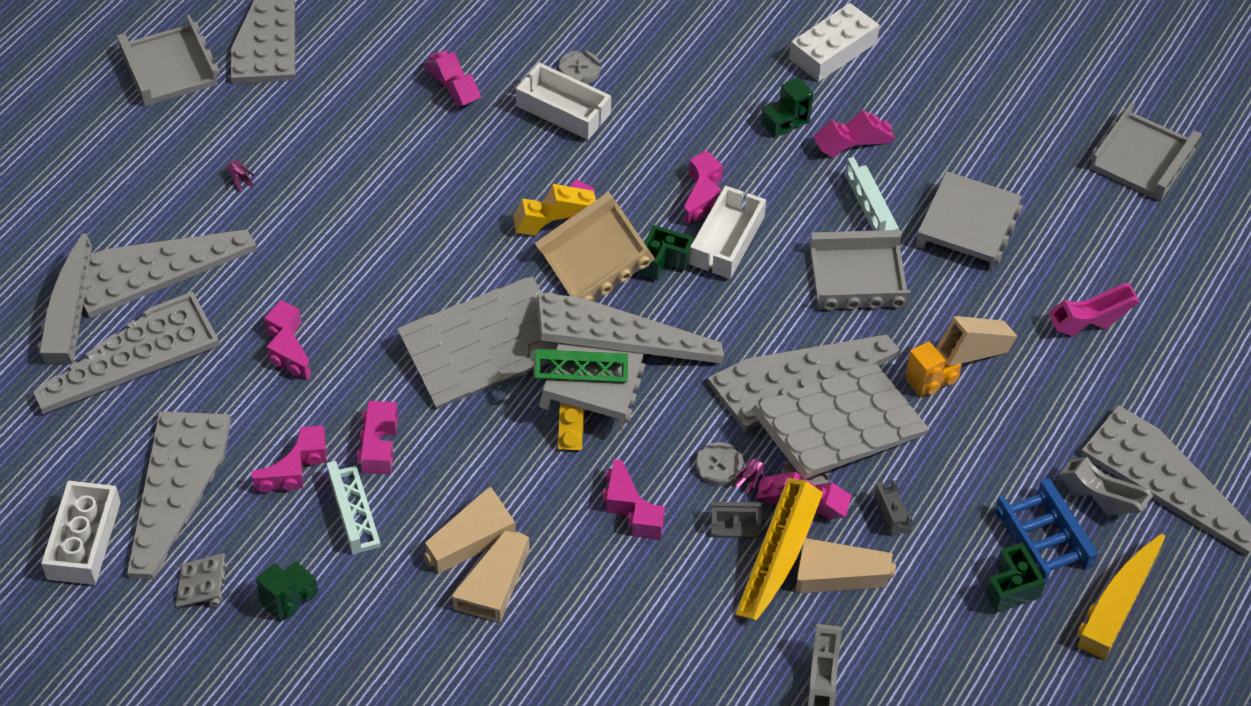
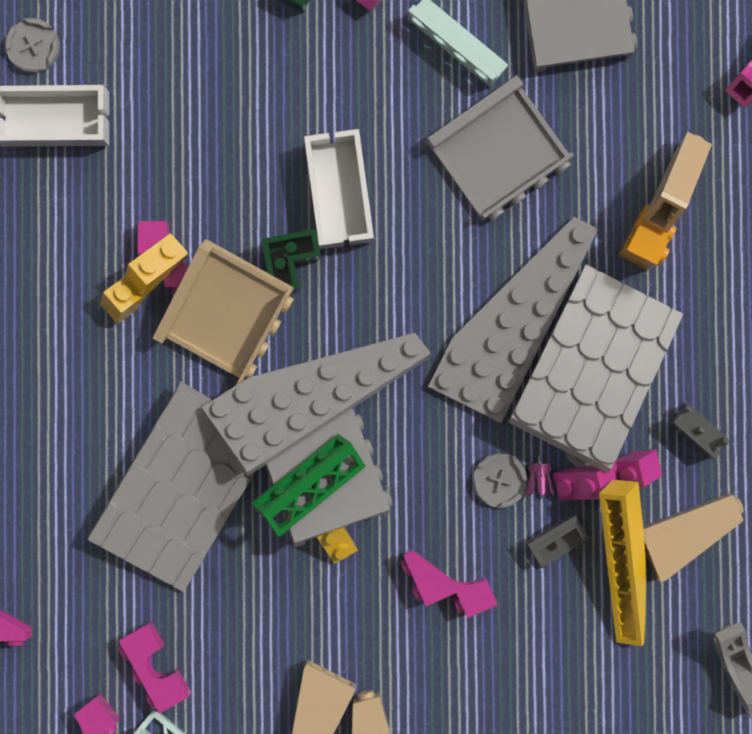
camera: 25 degrees left, 35 degrees up
dark pink arch [684,150,723,226] -> none

